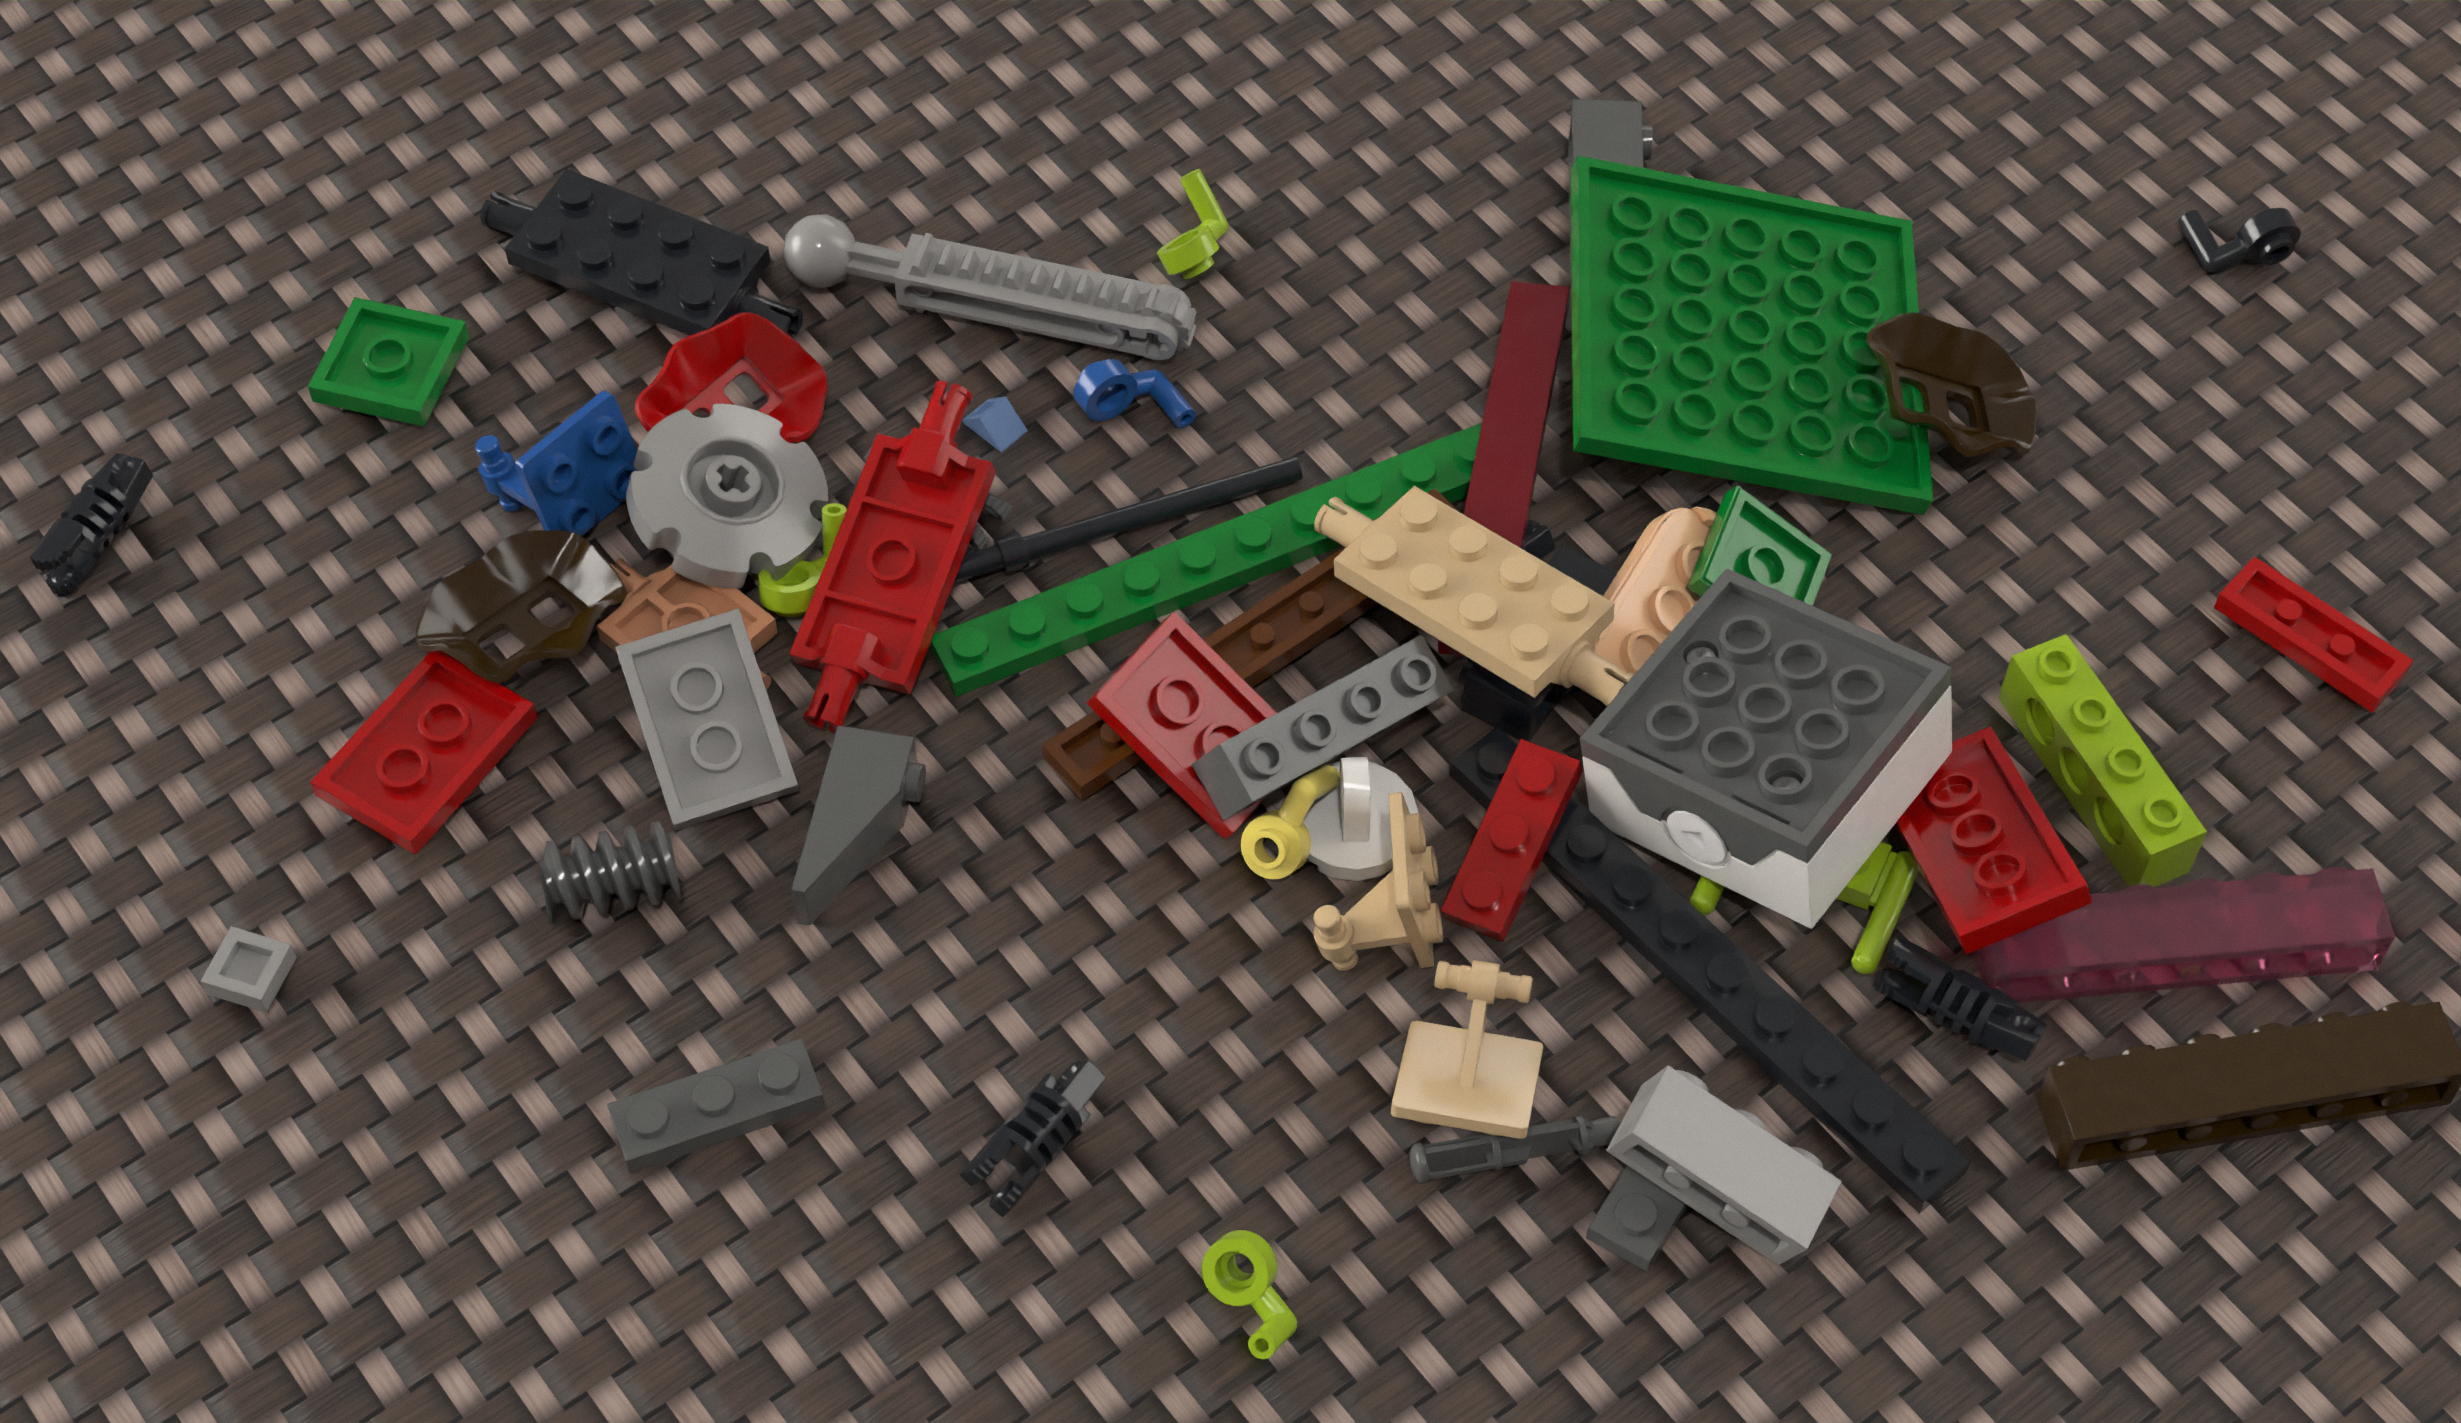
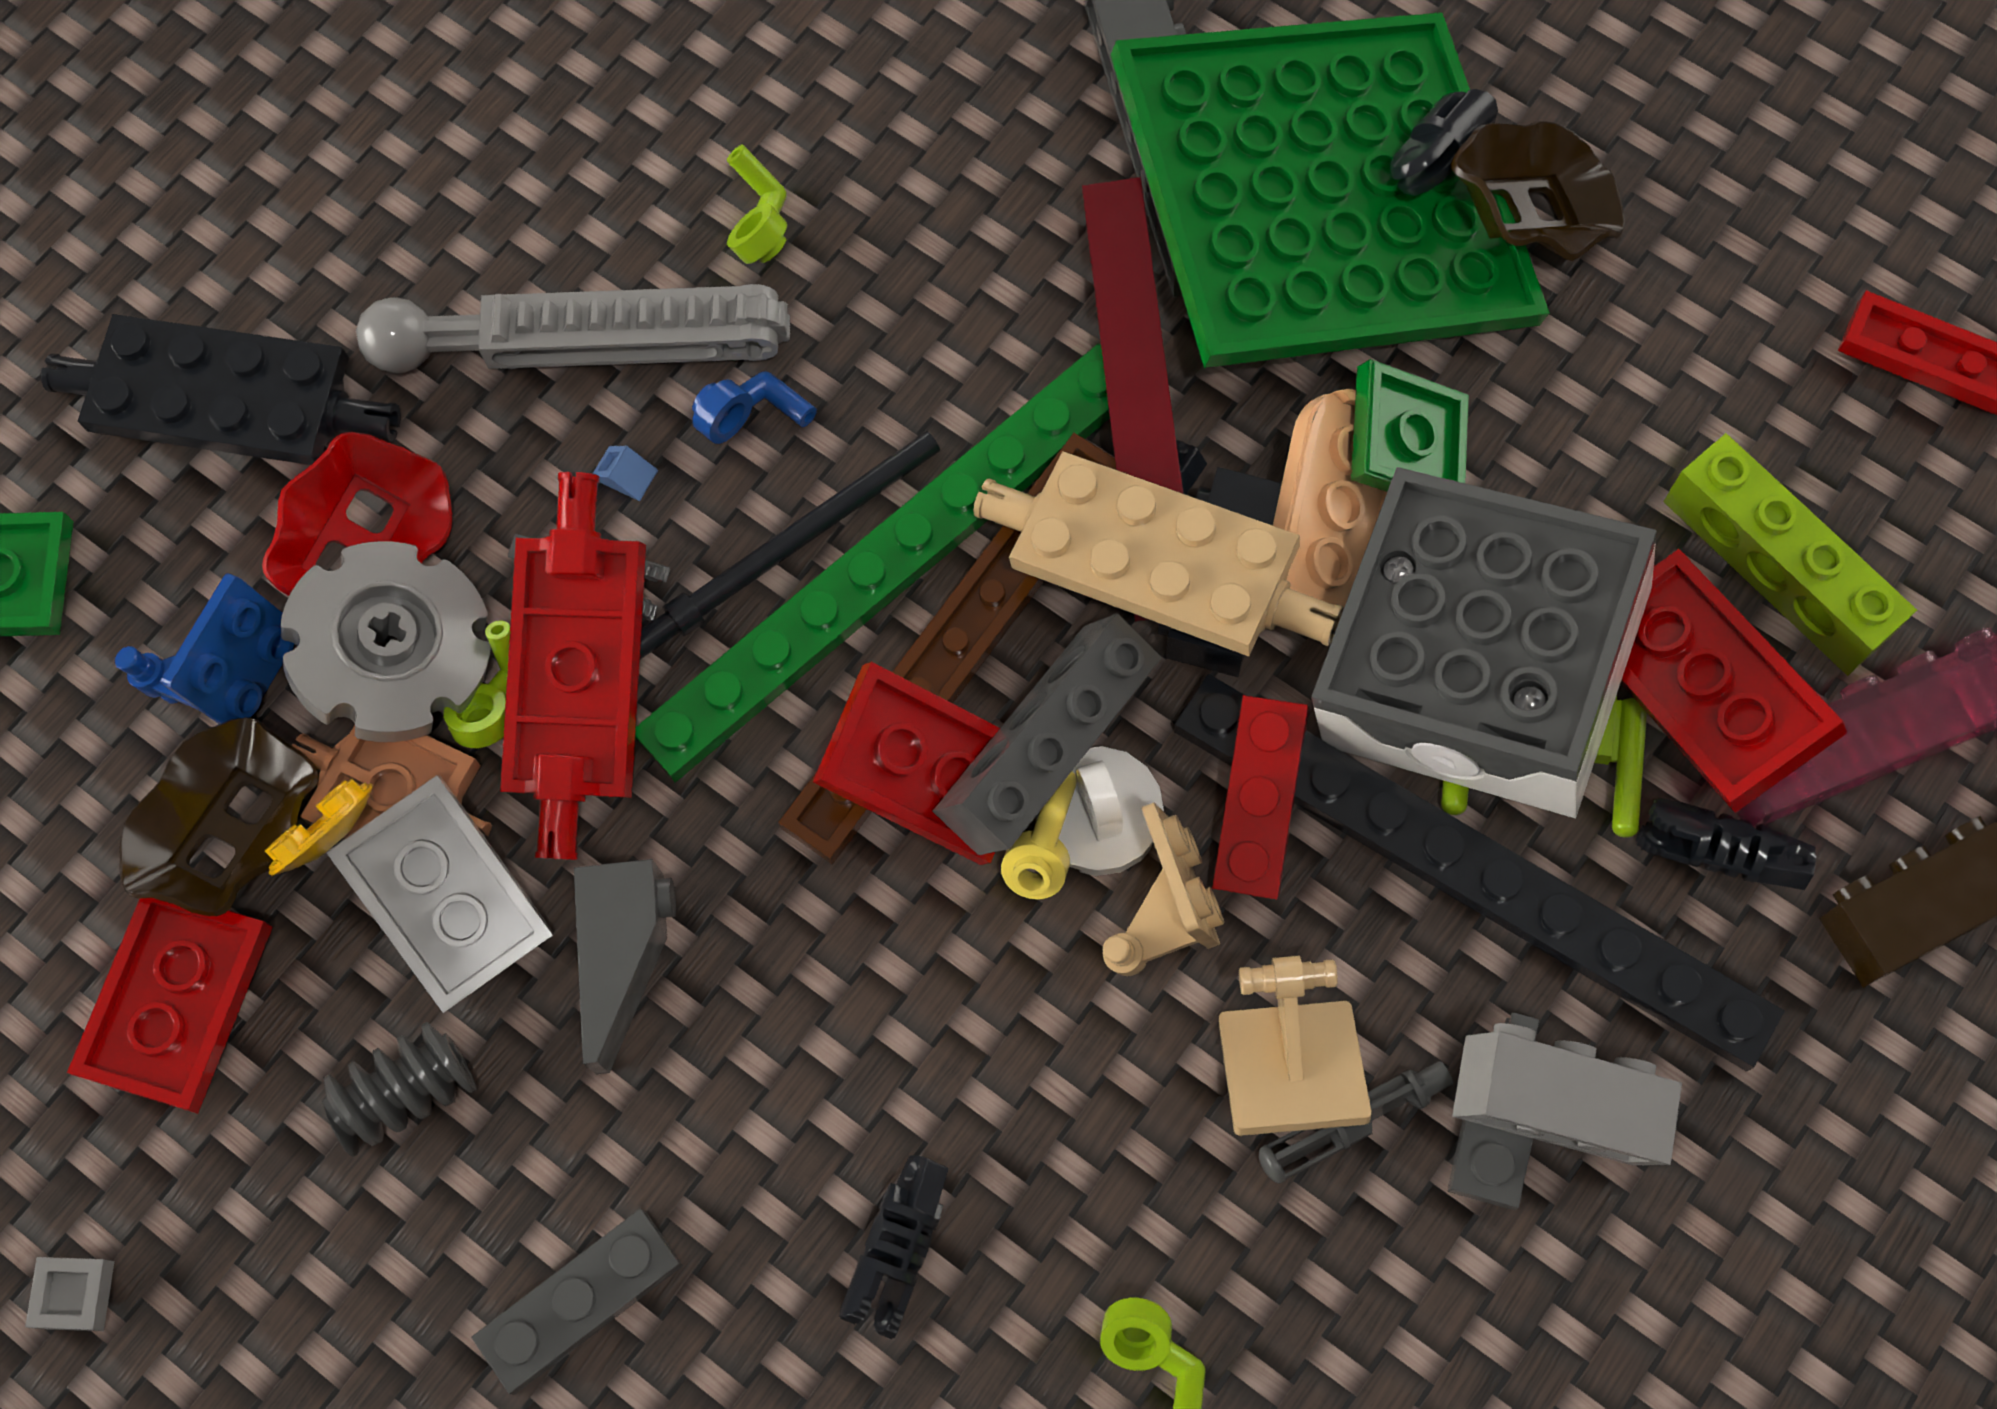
camera: 10 degrees left, 15 degrees up
none -> yellow dish [265,779,373,876]
none -> black arm [1390,89,1498,195]

